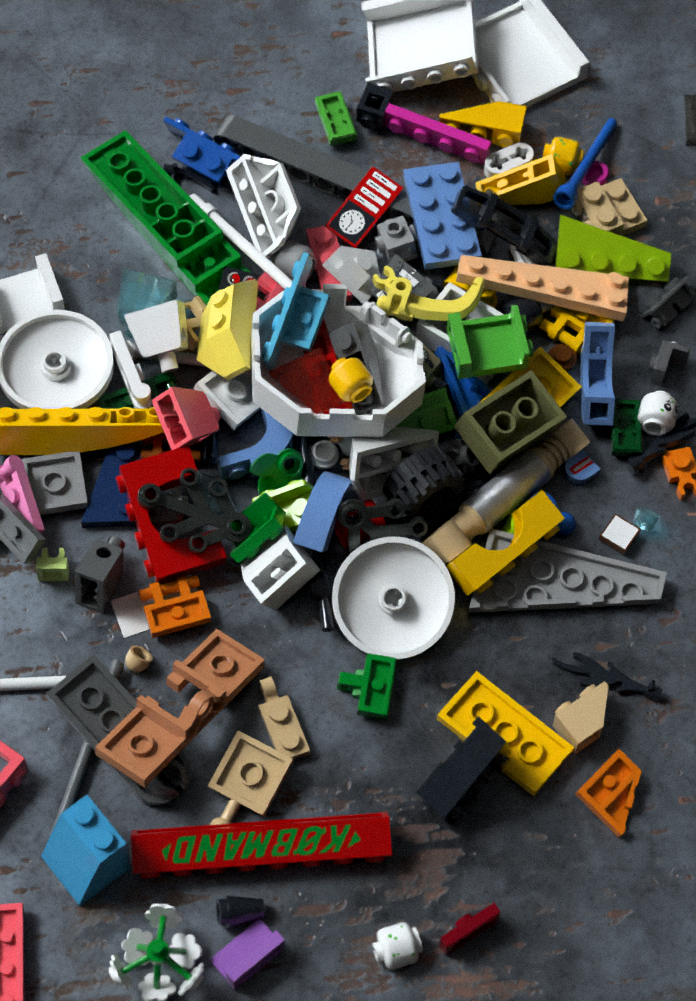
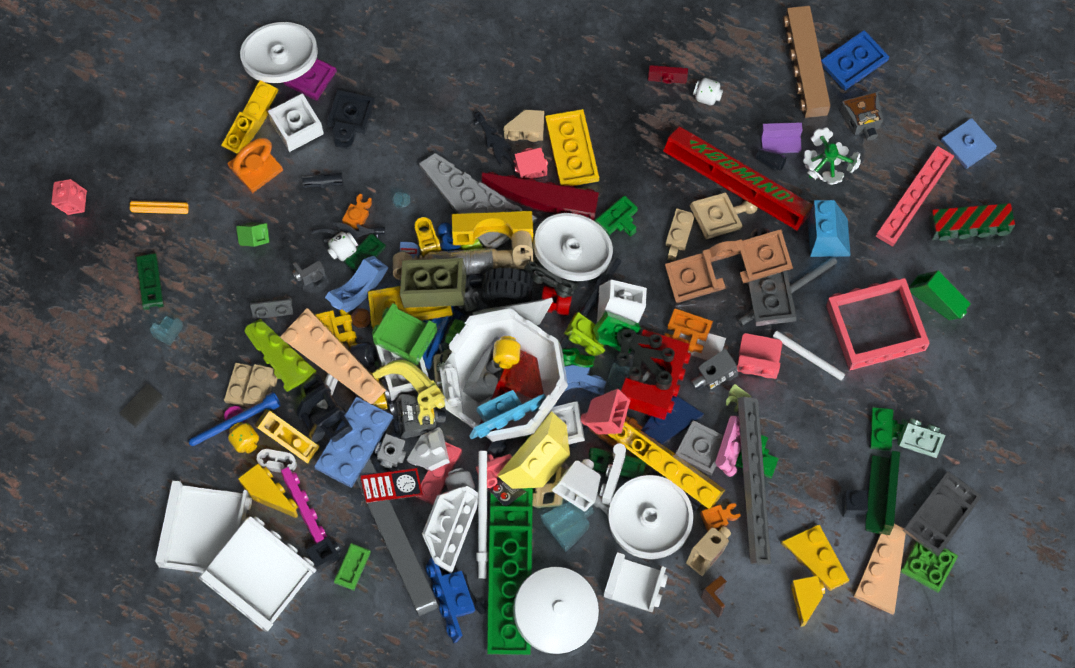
camera: 140 degrees left, 5 degrees up
tan hinge [125,646,153,673] -> none
medium blue arch [293,471,355,552] -> none
black wedge [417,716,511,822] -> none
orange wing [575,749,642,837] -> none
white tile [599,514,641,555] -> none
none -> yellow piece [415,217,442,257]
none -> dark red slope [482,172,599,221]
none -> white dish [513,567,599,654]
none -> coral head [514,148,548,180]
none -> coral bracket [737,333,782,379]

